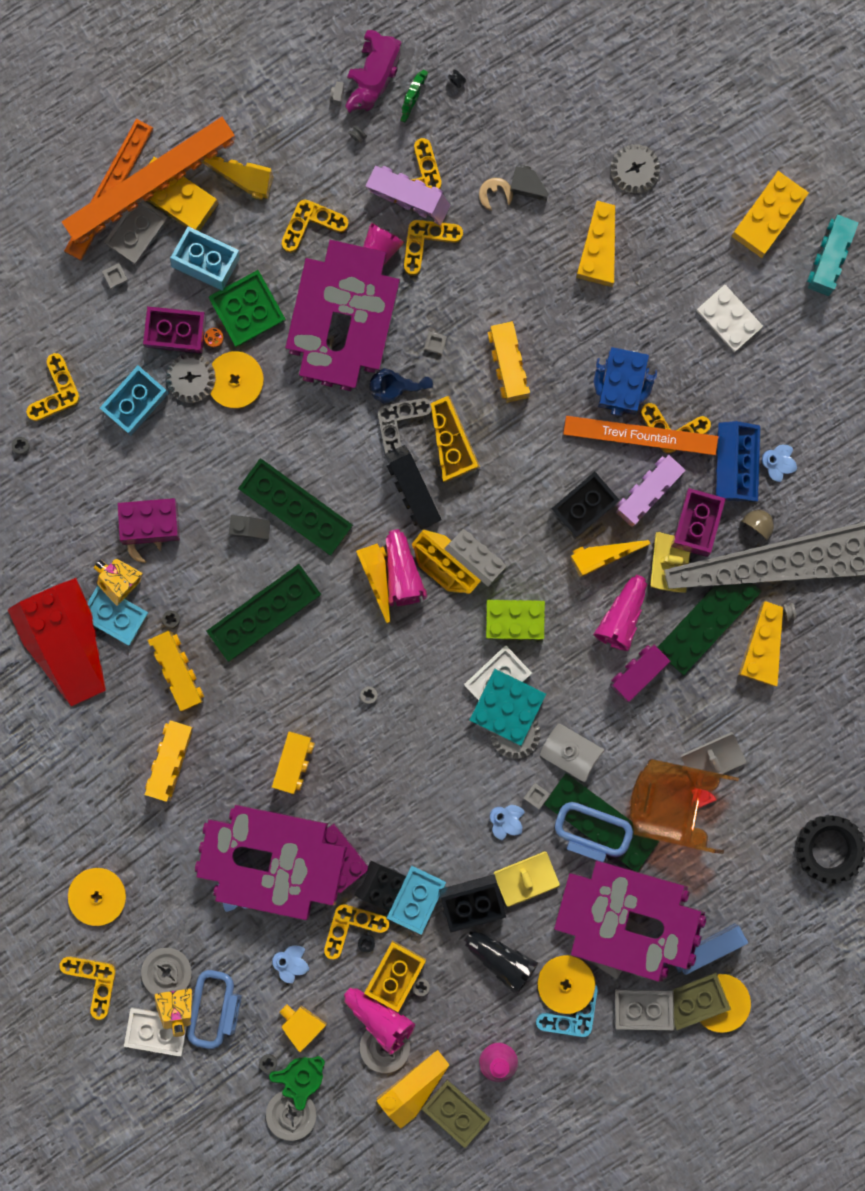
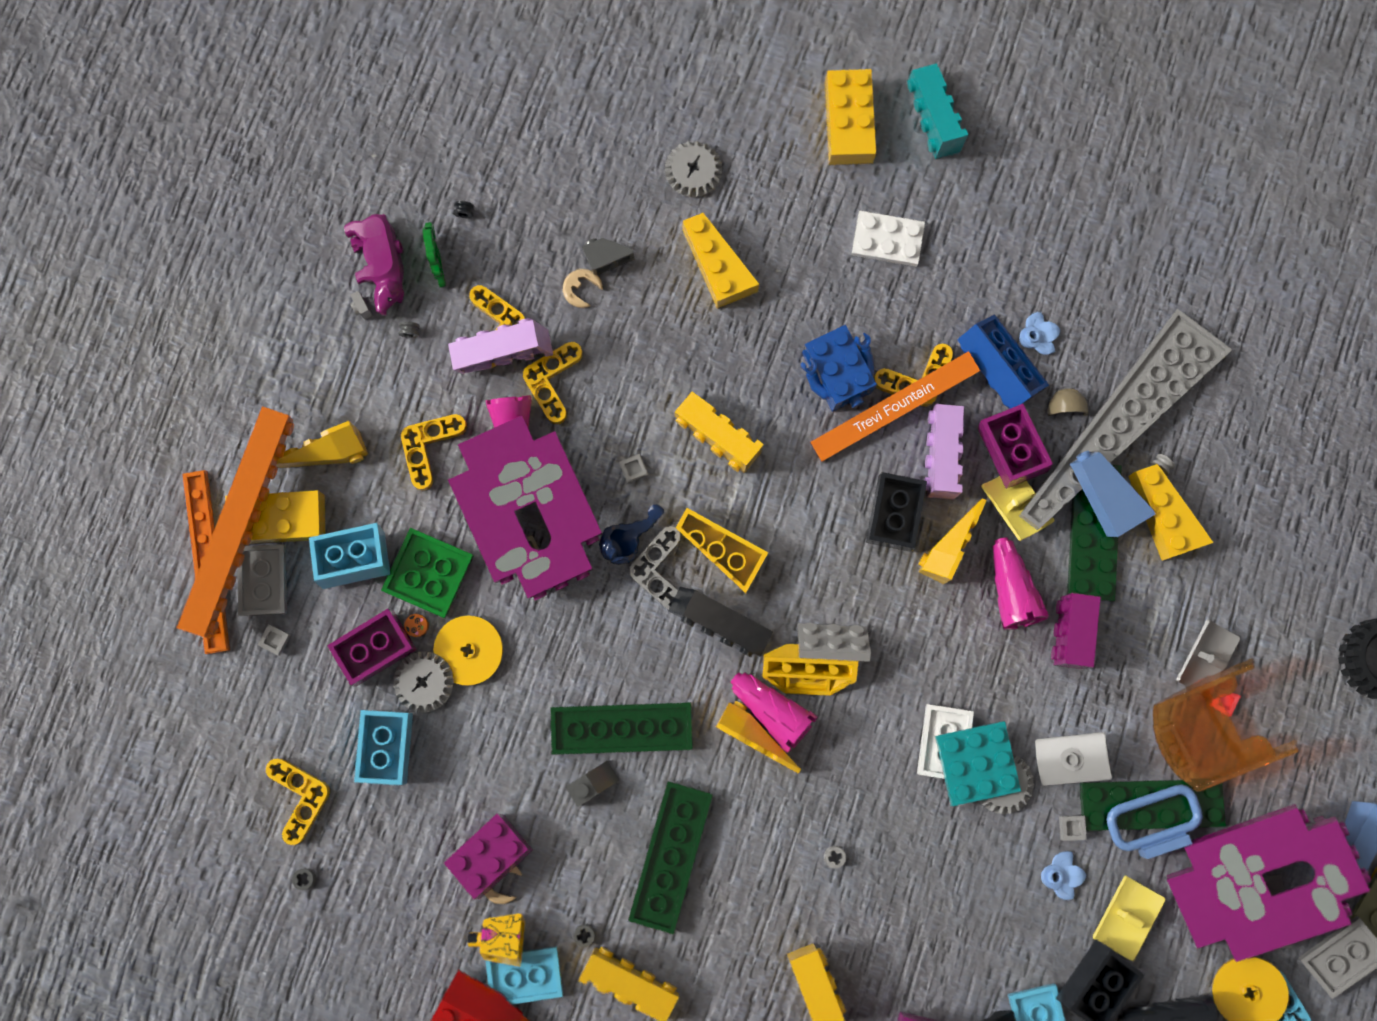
camera: 40 degrees left, 5 degrees down
lime brick [486,600,545,640] -> none
none -> medium blue slope [1070,450,1155,537]

